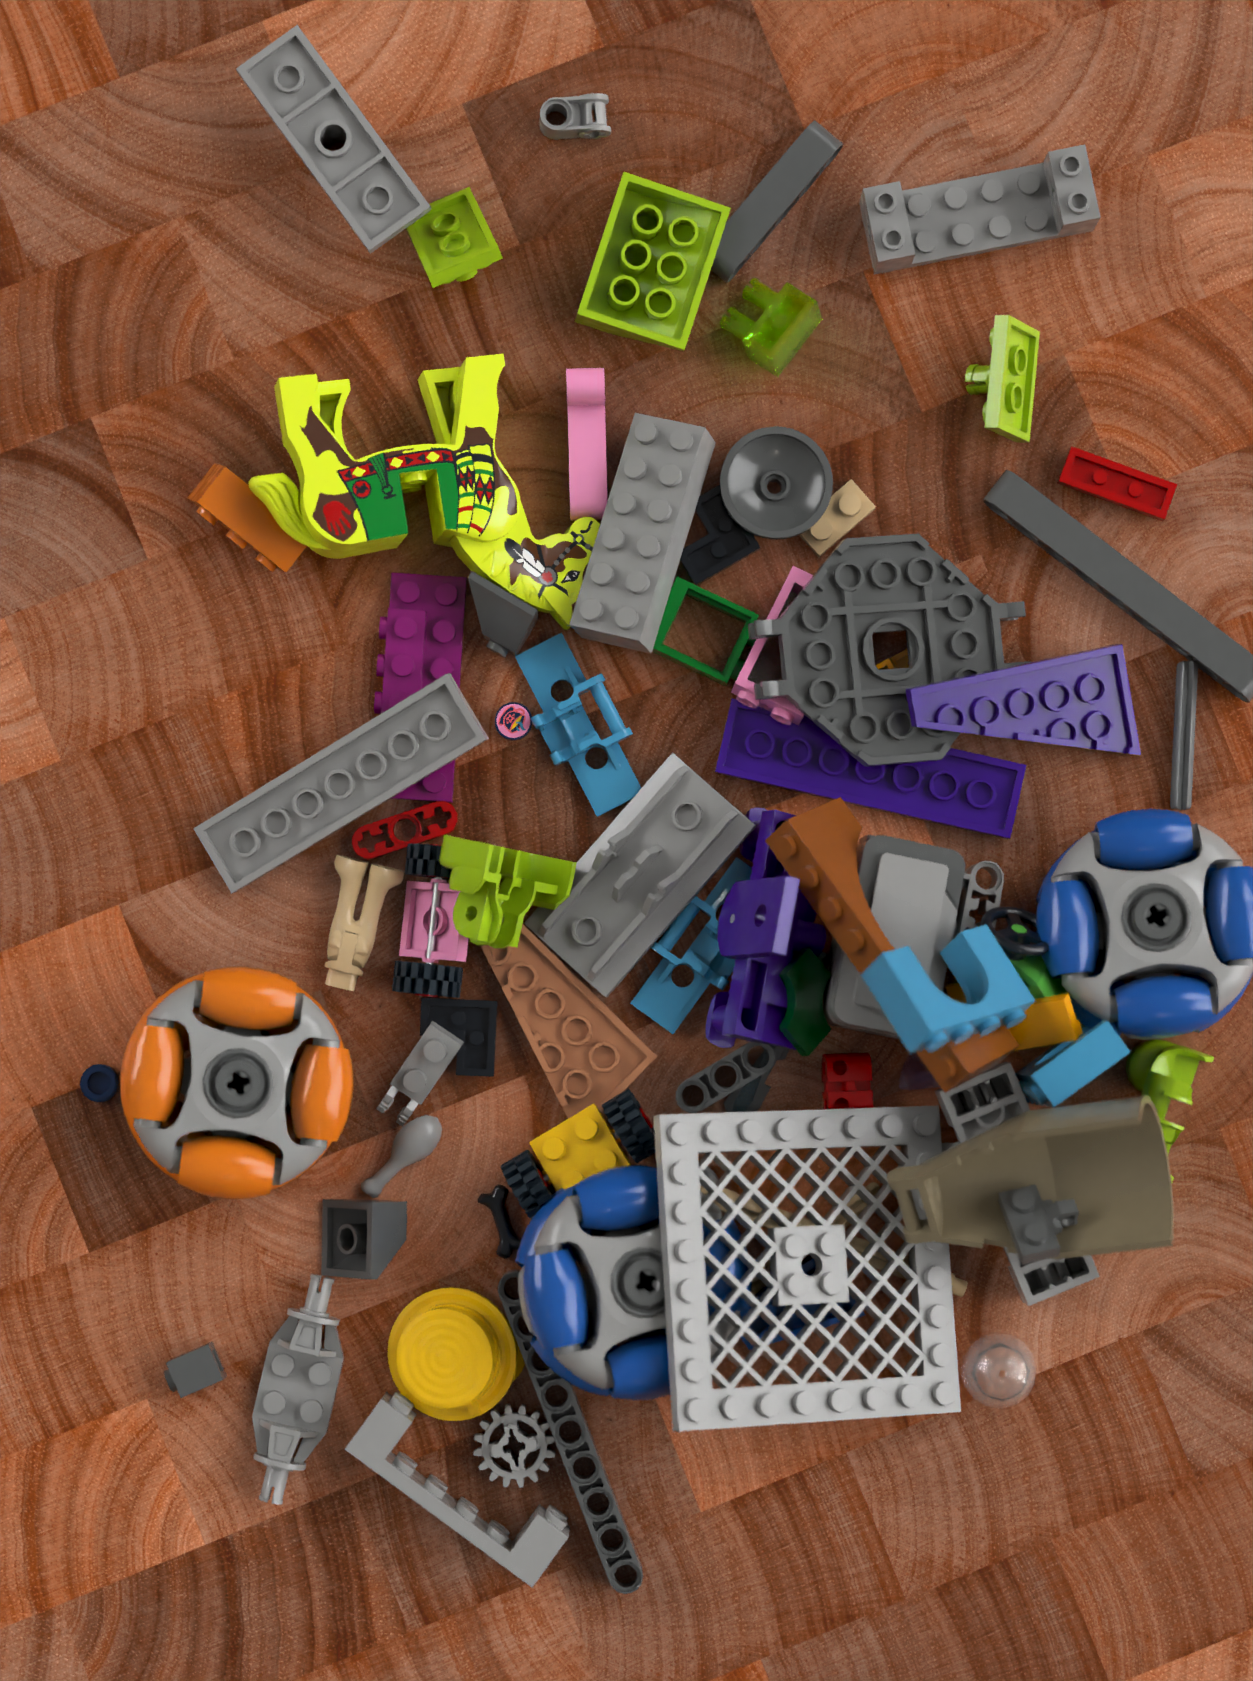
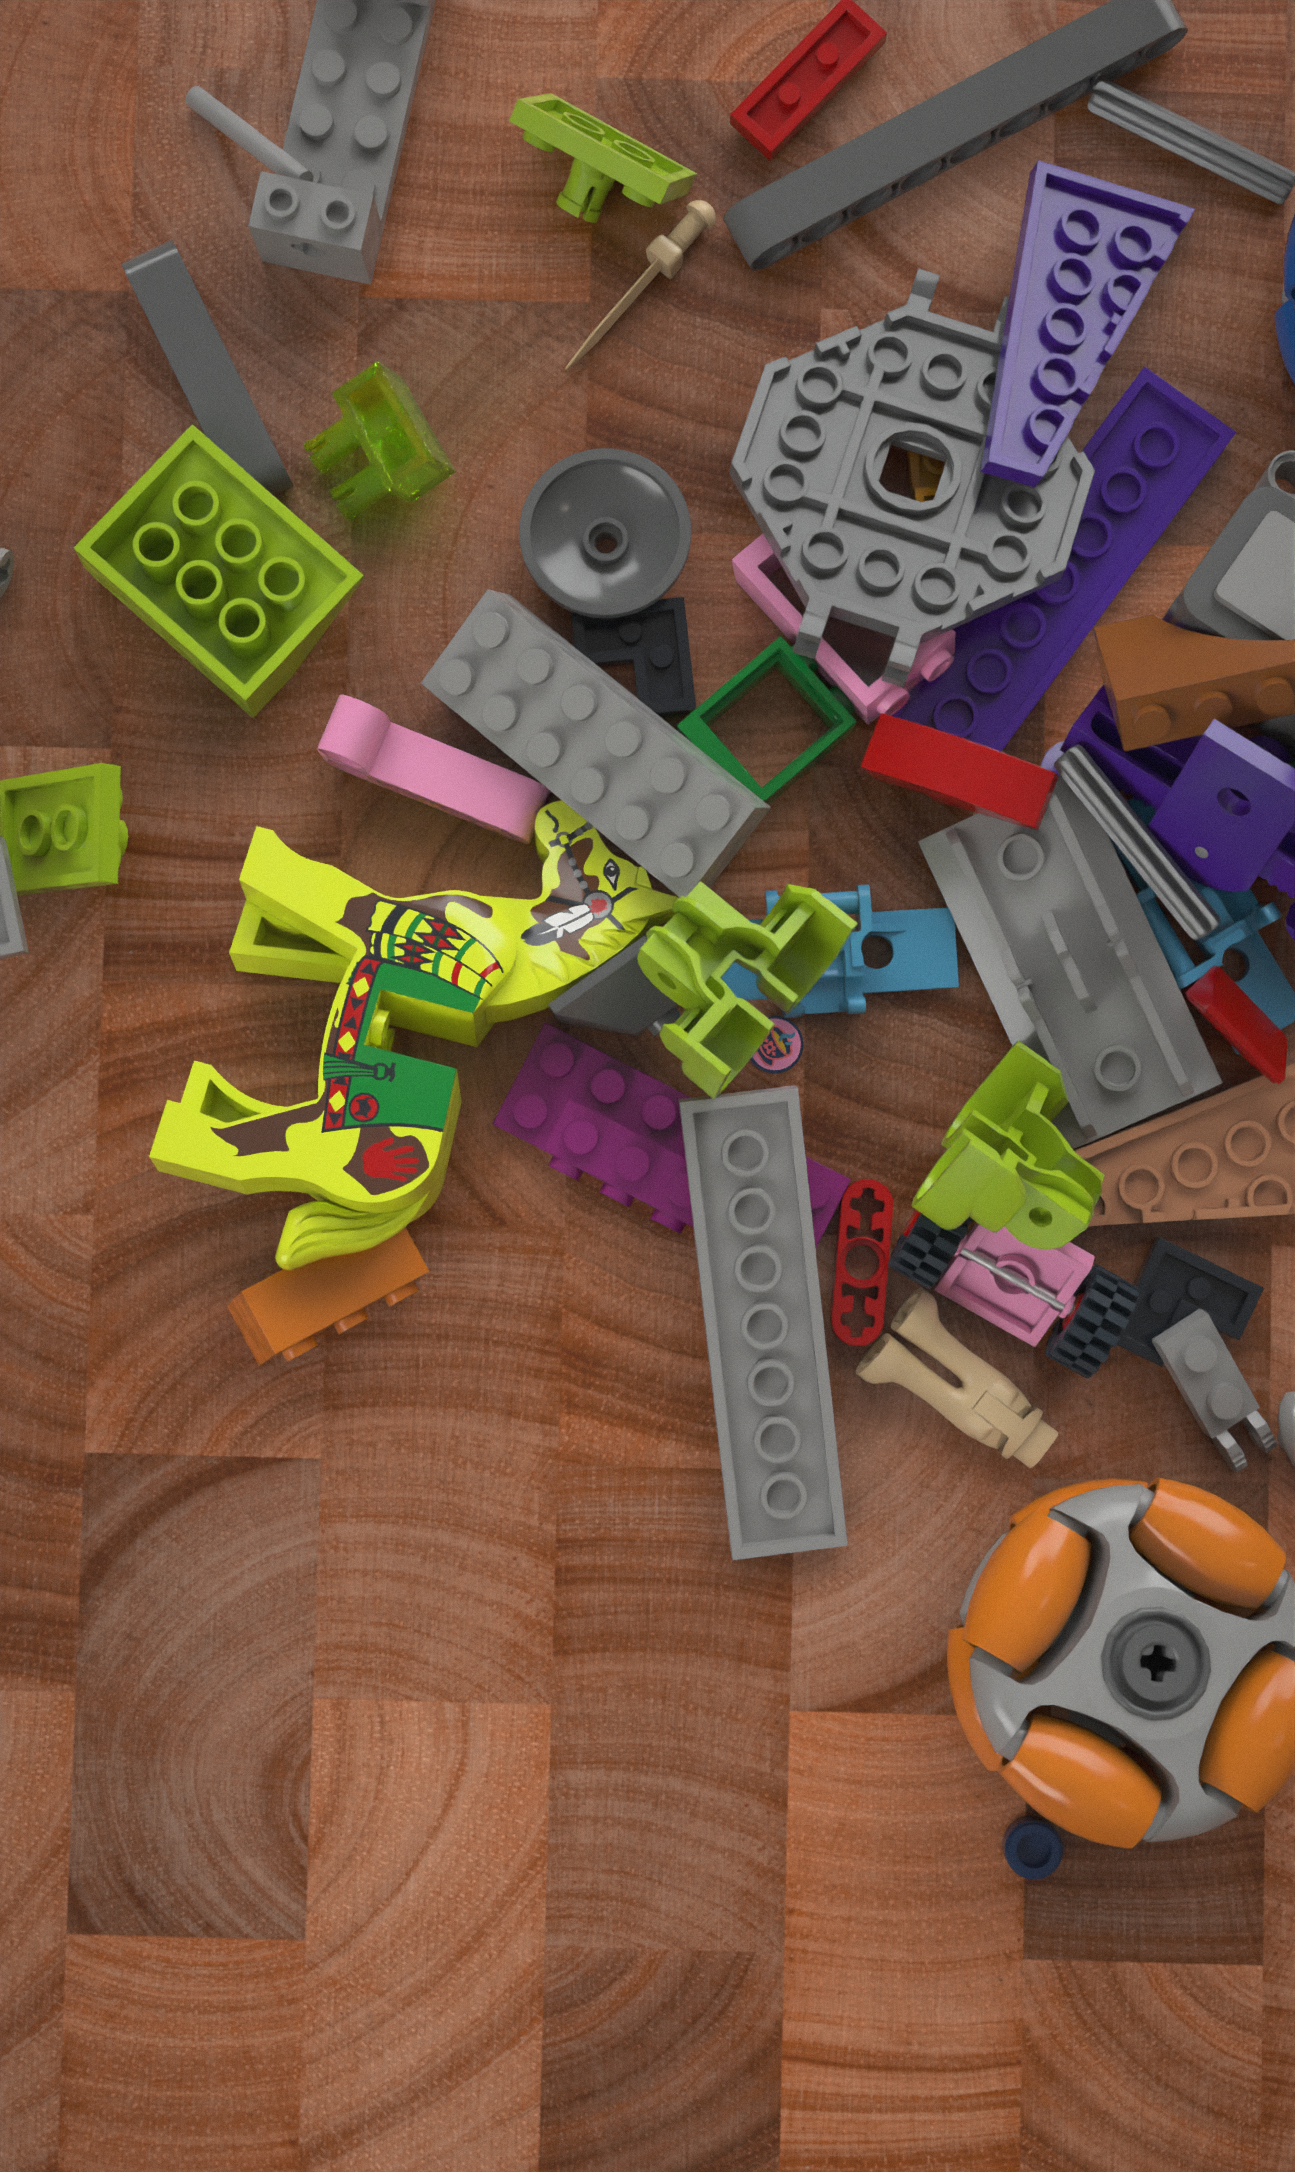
camera: 65 degrees left, 0 degrees up
tan plate [799,479,876,558] -> none
none -> light grey bar [185,86,314,182]
none -> tan sword [565,200,716,371]
none -> lime piece [637,881,858,1099]
none -> red slope [861,713,1059,831]
none -> dark grey axle [1054,744,1220,940]
none -> red slope [1185,965,1287,1085]

